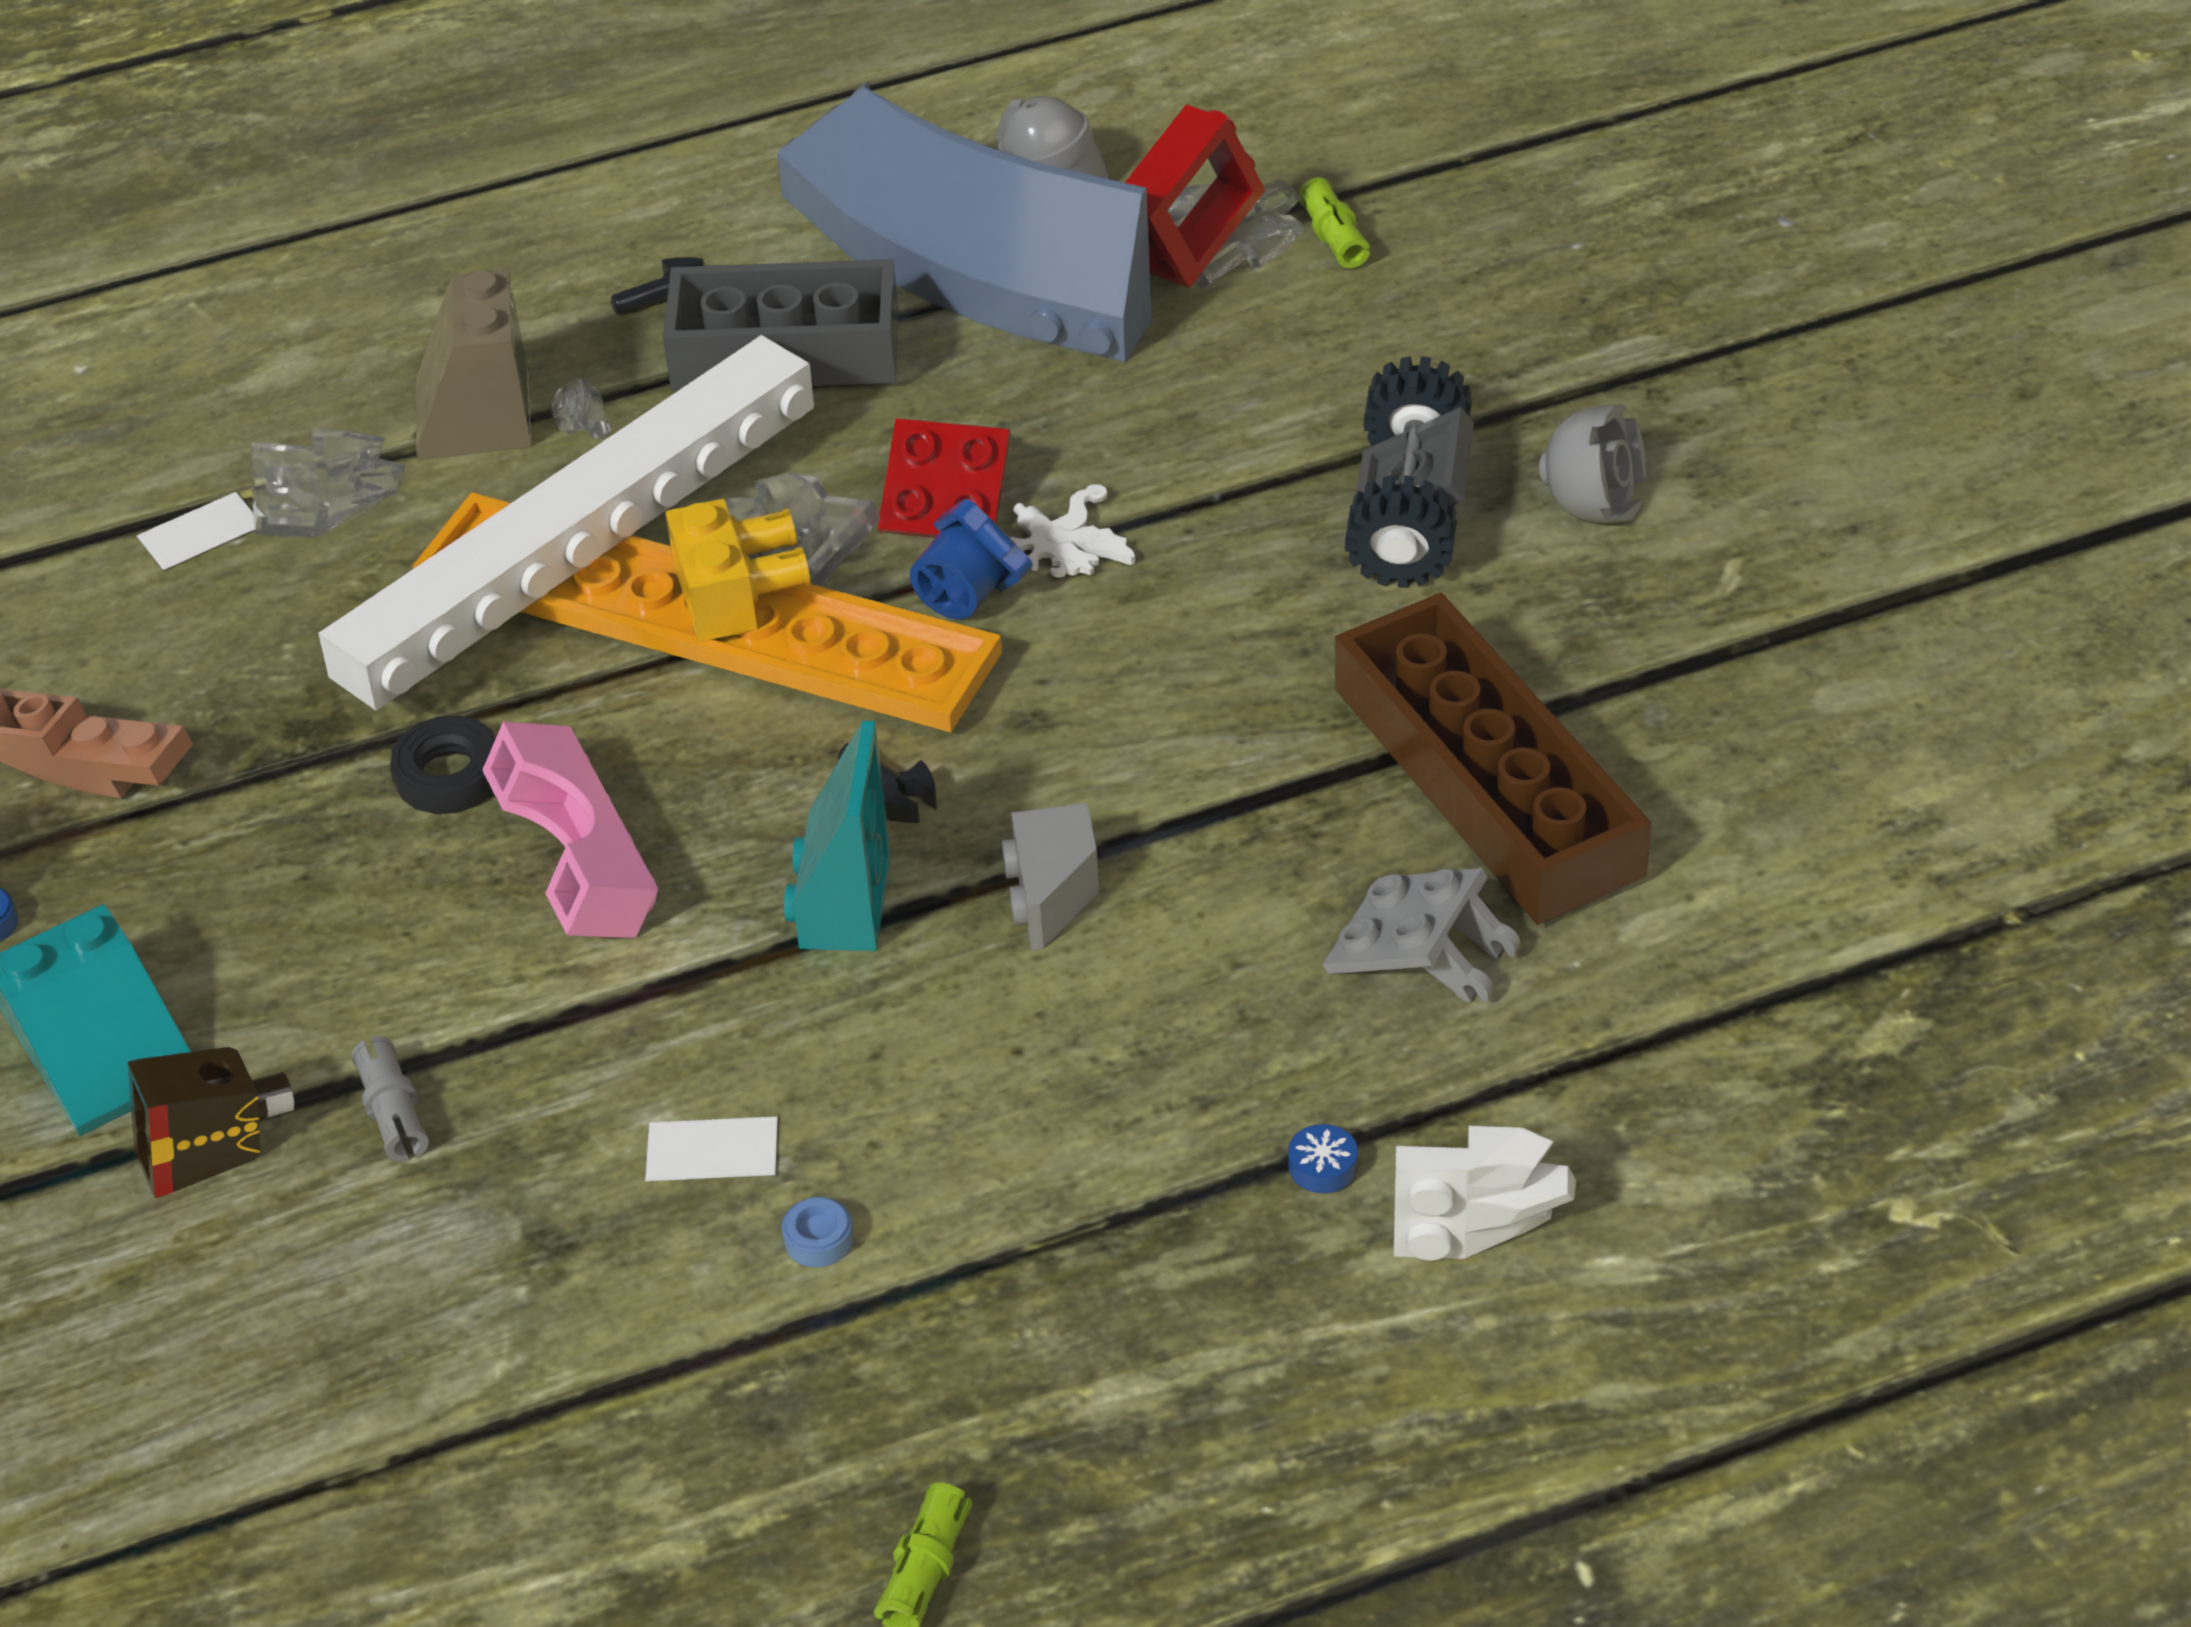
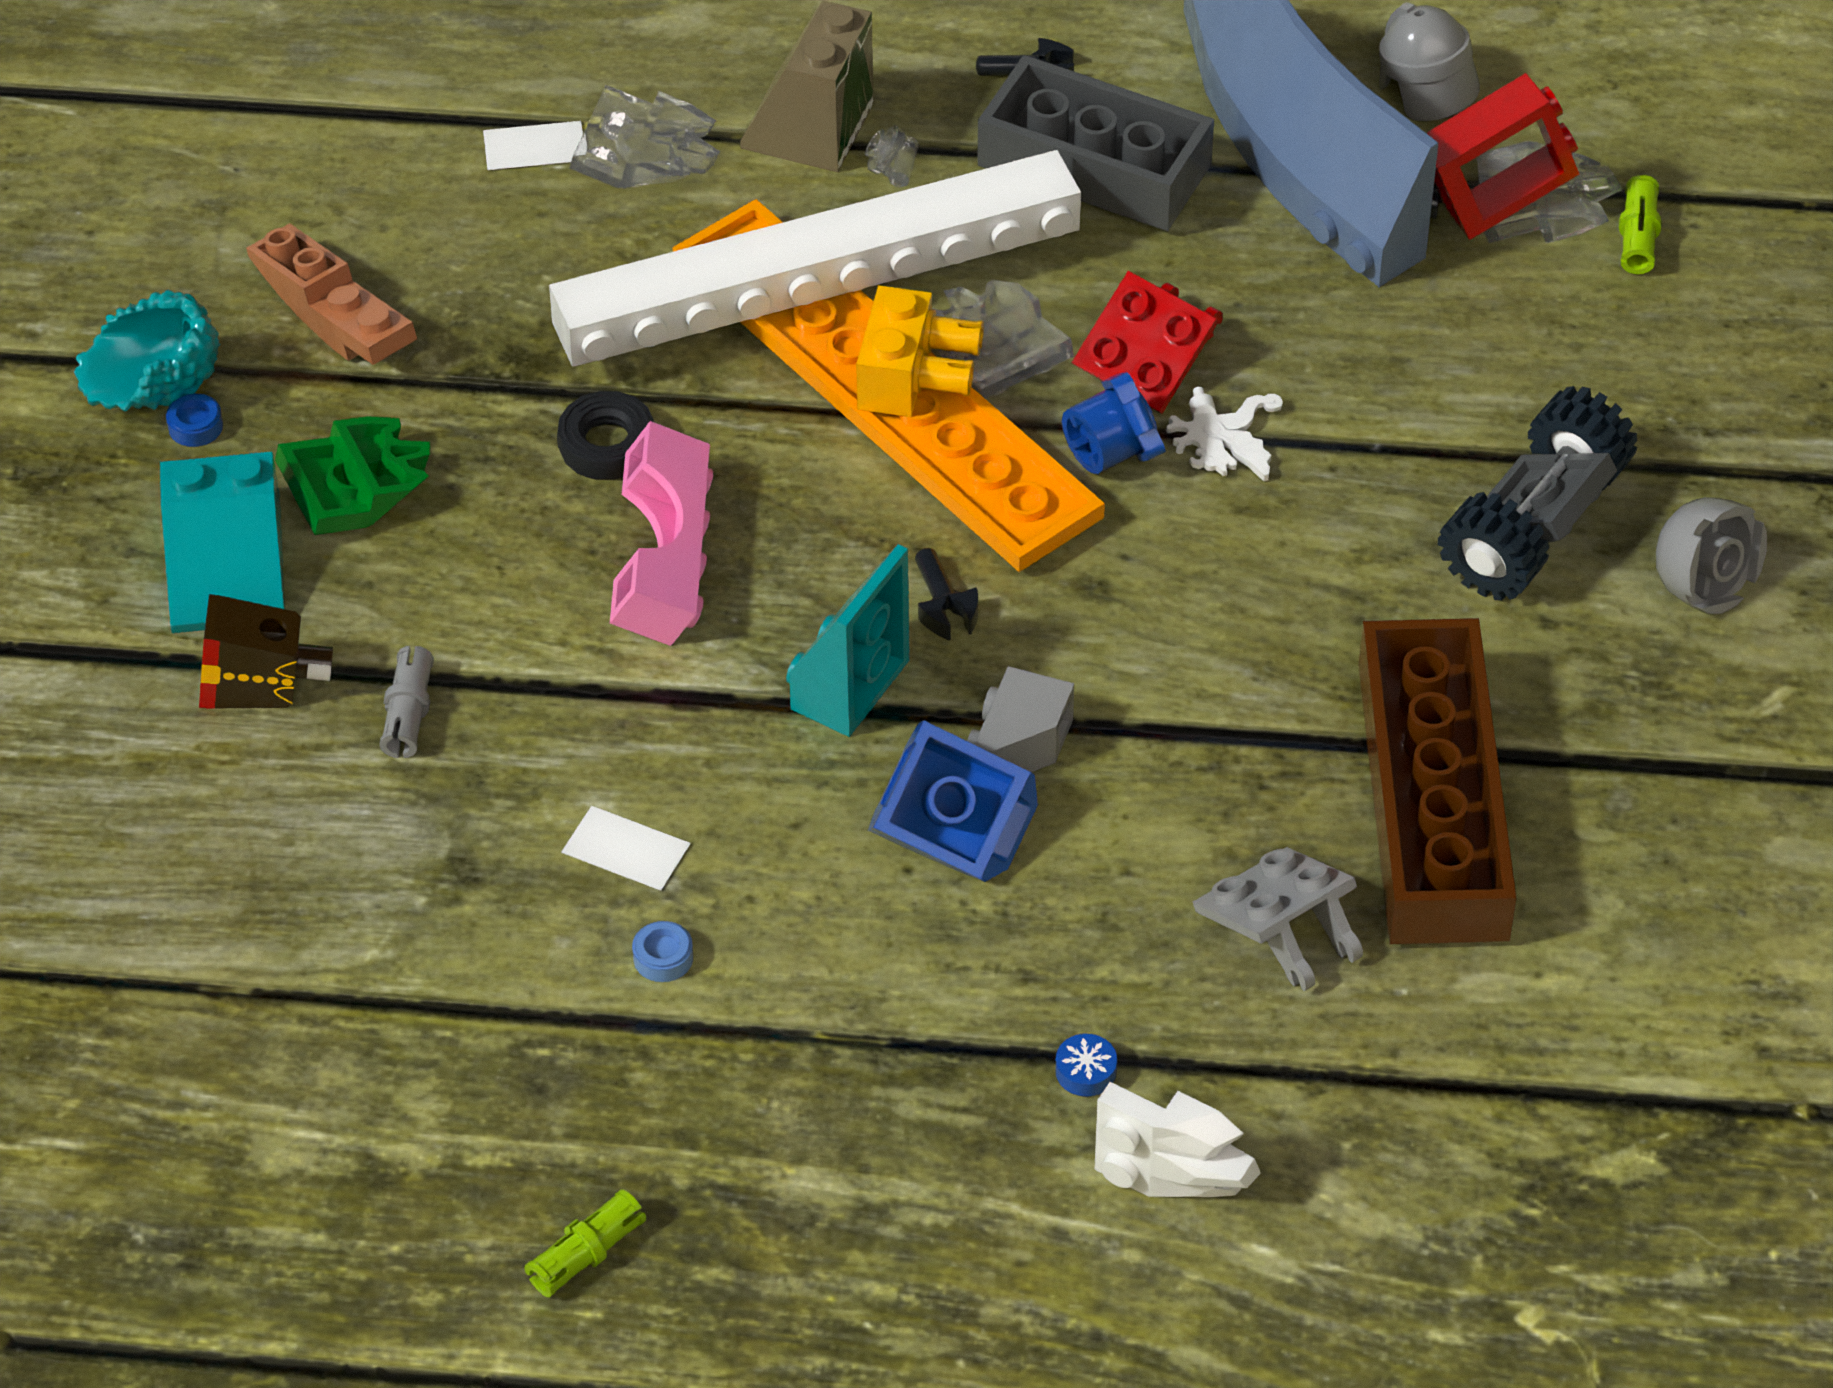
camera: 25 degrees right, 5 degrees up
none -> green plate [275,416,430,535]
none -> blue slope [868,720,1038,882]

